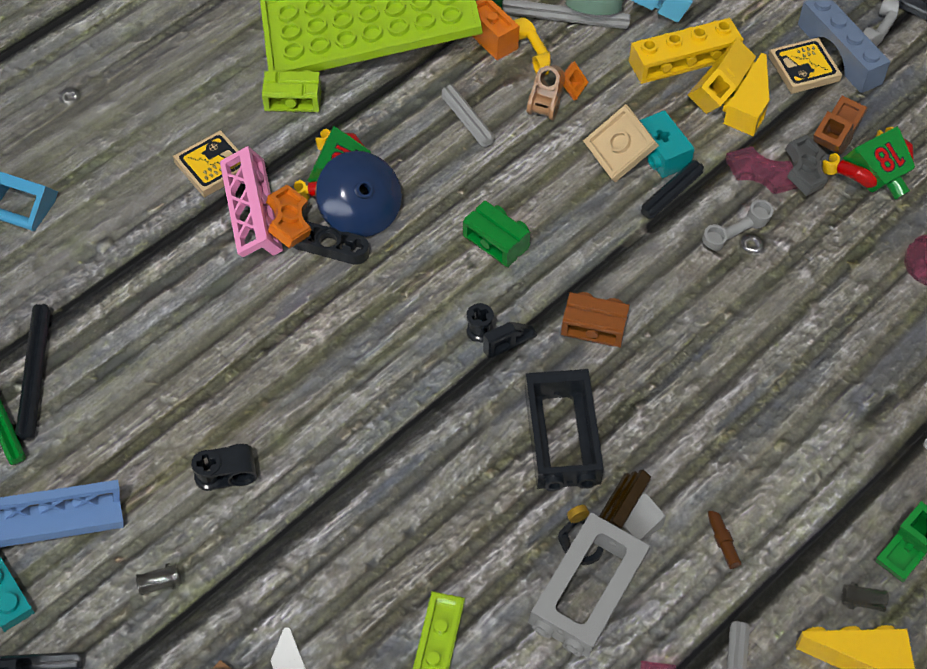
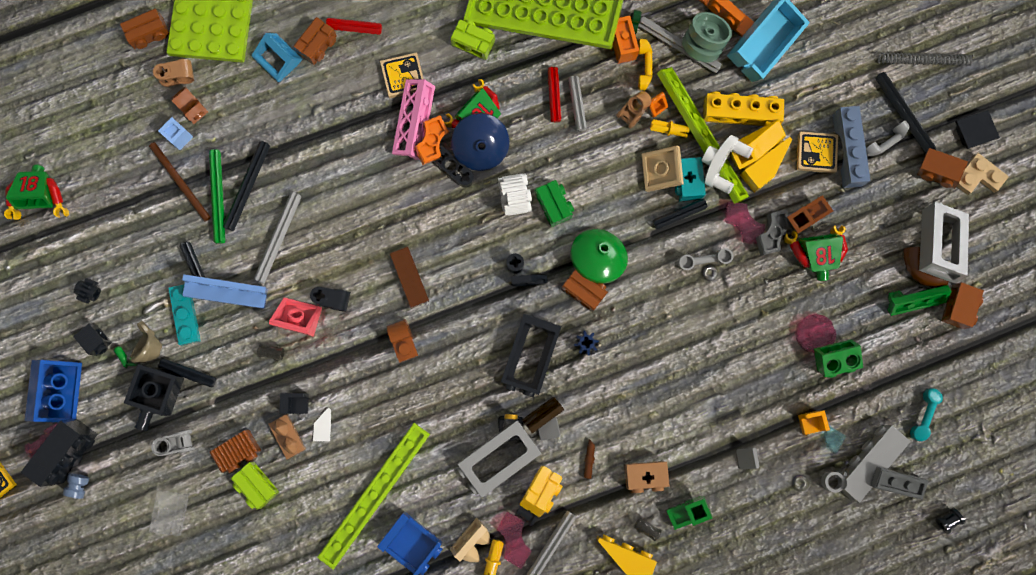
camera: 20 degrees right, 25 degrees up
none -> light grey axle [254,192,301,283]
none -> coral slope [269,297,322,337]
none -> black panel [279,393,309,414]
none -> dark orange brick [293,17,337,65]
none -> red axle [326,18,382,35]
none -> dark orange brick [386,319,419,363]
none -> reddish brown tile [390,247,429,309]
none -> white brick [498,173,532,216]
none -> black bush [514,506,538,527]
none -> yellow brick [520,466,563,517]
none -> red axle [548,67,561,123]
none -> green dish [570,229,628,283]
none -> dark blue gear [574,331,599,356]
none -> medium nougat brick [624,461,670,493]
none -> yellow axle [650,119,689,138]
none -> lime tile [657,67,749,204]
none -> white connector [702,135,754,194]

